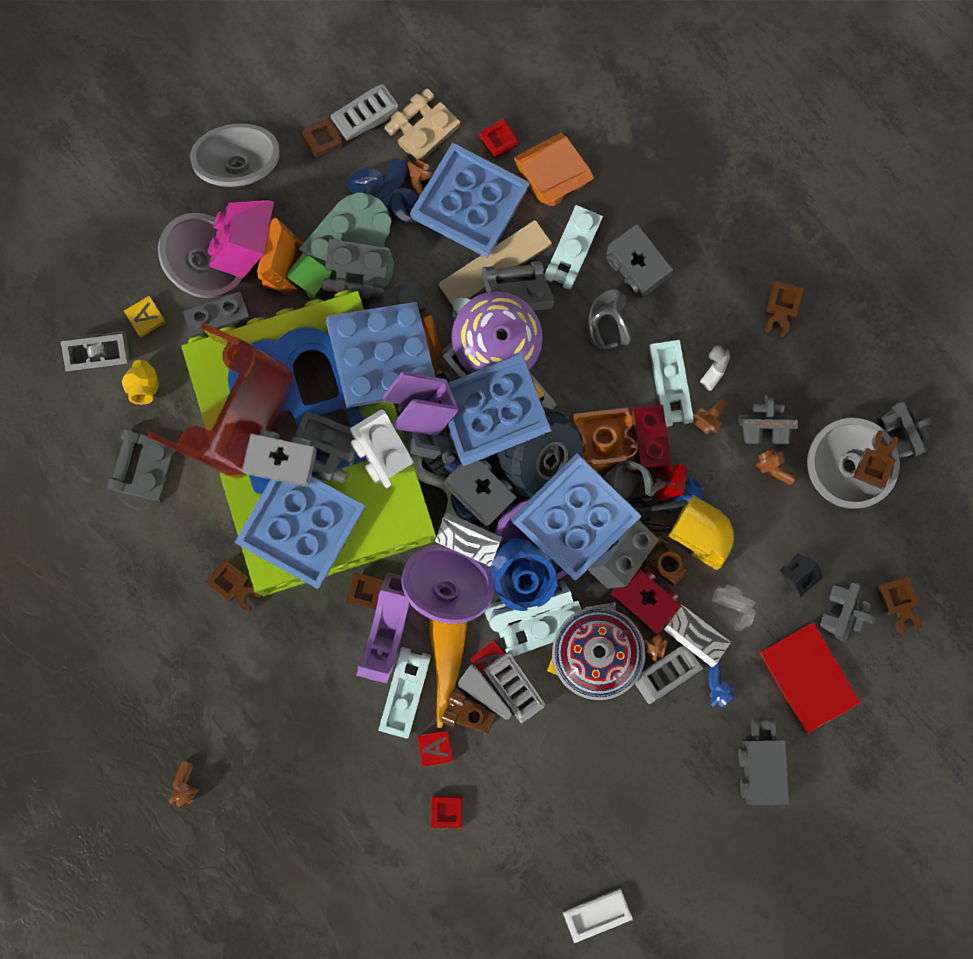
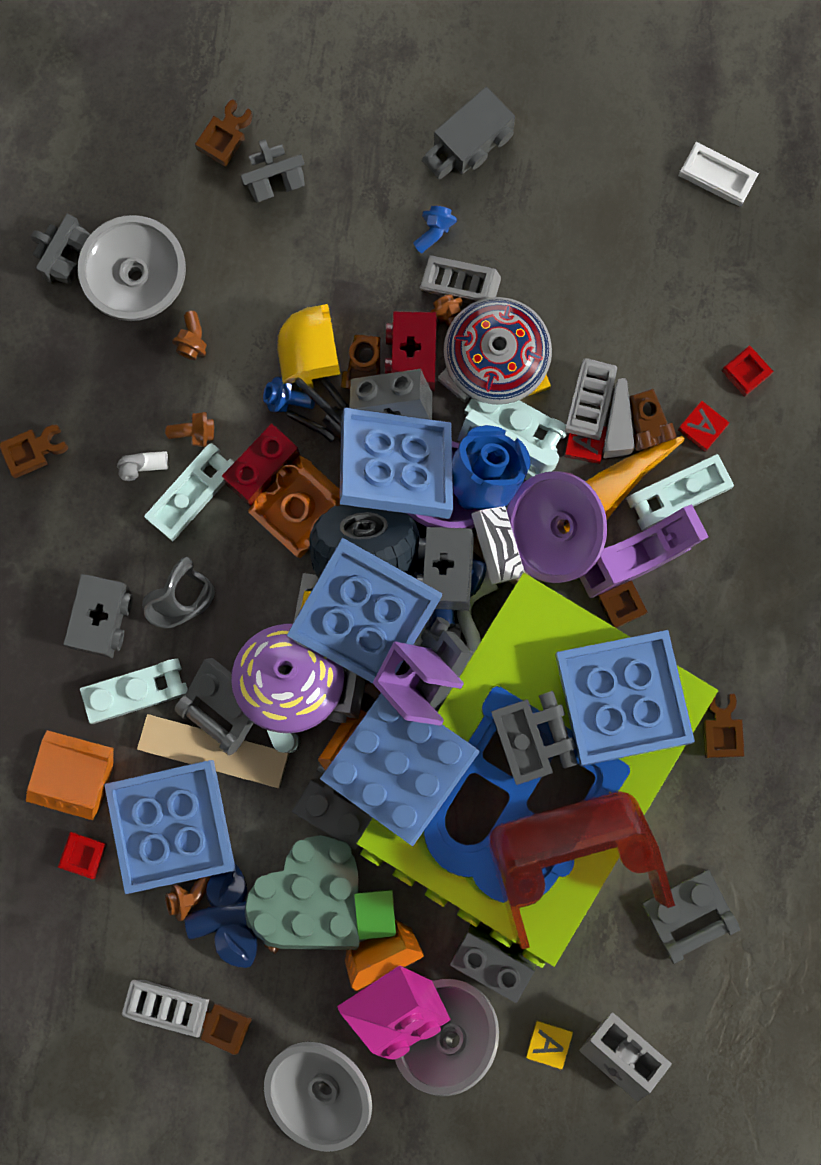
camera: 125 degrees left, 0 degrees up
yellow rock [122,359,159,404] -> none
light grey brick [242,430,317,488] -> none
dark grey plate [322,238,389,300] -> none
white bracket [350,409,414,488] -> none
tan plate [384,88,461,161] -> none
dark grey piece [604,461,666,499] -> none
red tile [653,464,687,501] -> none
white tile [664,605,731,667] -> none
clear bracket [711,585,756,631] -> none
dark grey hips [738,395,798,444] -> none
red tile [759,622,860,733] -> none
black tile [780,554,823,598] -> none
reddish brown plate [853,431,898,489] -> none

